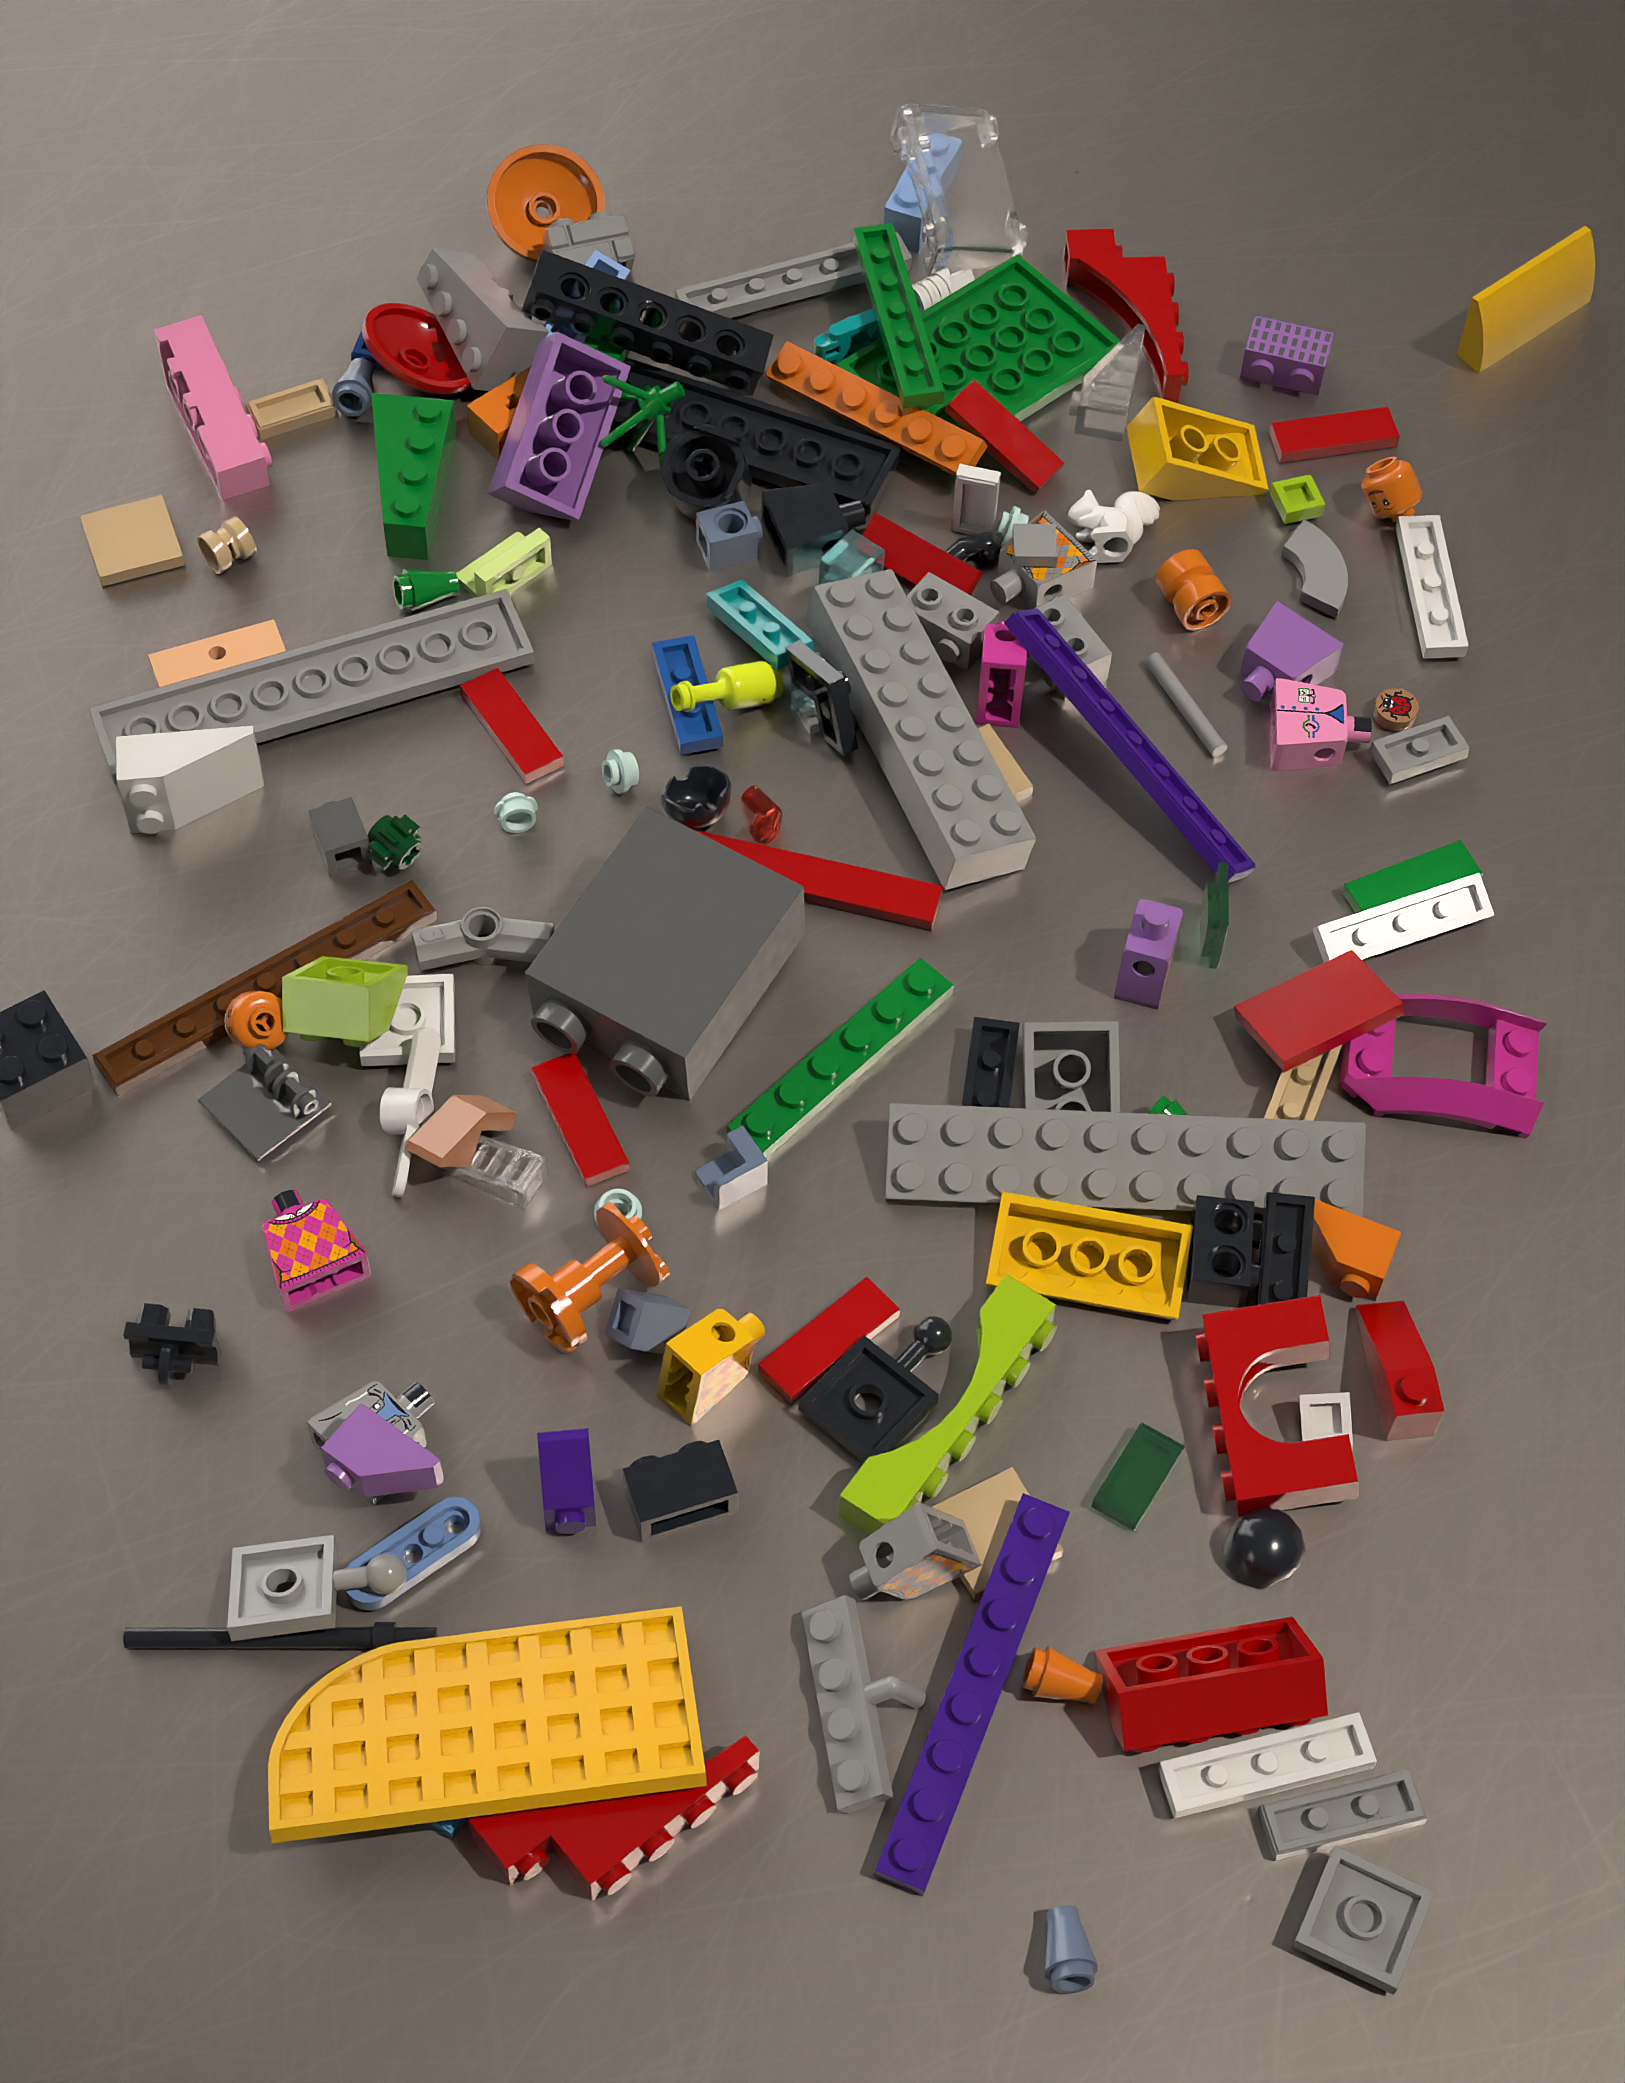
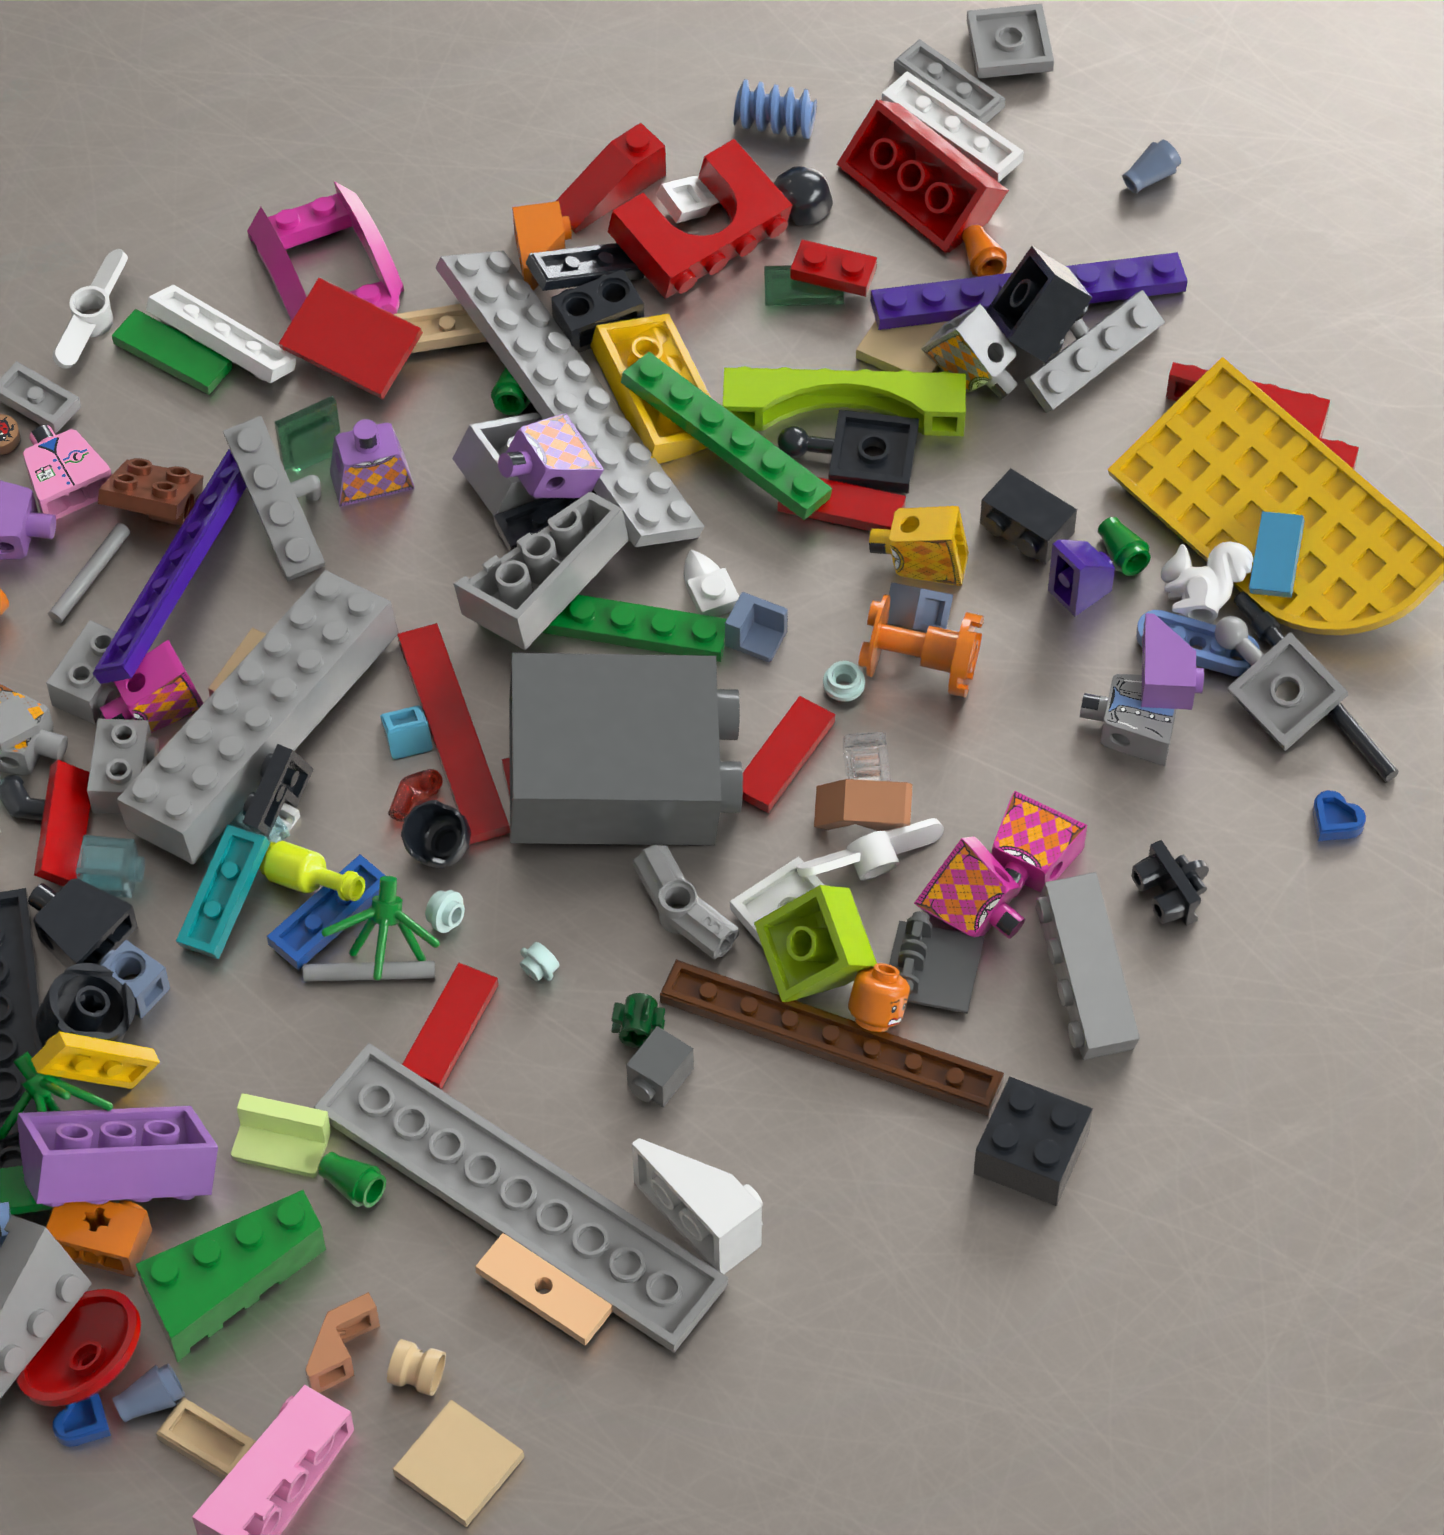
camera: 120 degrees left, 0 degrees up
none -> yellow plate [31,1032,160,1089]
none -> white piece [52,249,128,369]
none -> copper plate [98,458,204,526]
none -> light grey plate [223,416,325,582]
none -> light grey piece [303,961,435,981]
none -> nougat slope [305,1292,380,1393]
none -> green plant [322,876,440,981]
none -> medium azure slope [380,705,433,759]
none -> light grey wedge [453,492,629,650]
none -> medium lavender torso [498,414,604,498]
none -> green plate [621,352,832,520]
none -> white plate [684,550,739,617]
none -> medium blue piece [733,79,817,139]
none -> red plate [790,239,877,297]
none -> torso [914,836,1026,939]
none -> black brick [986,246,1093,363]
none -> light grey wedge [1035,872,1140,1060]
none -> green cone [1098,517,1151,576]
none -> white animal [1161,541,1253,623]
none -> dark azure tile [1249,511,1305,598]
none -> blue tile [1313,790,1366,841]

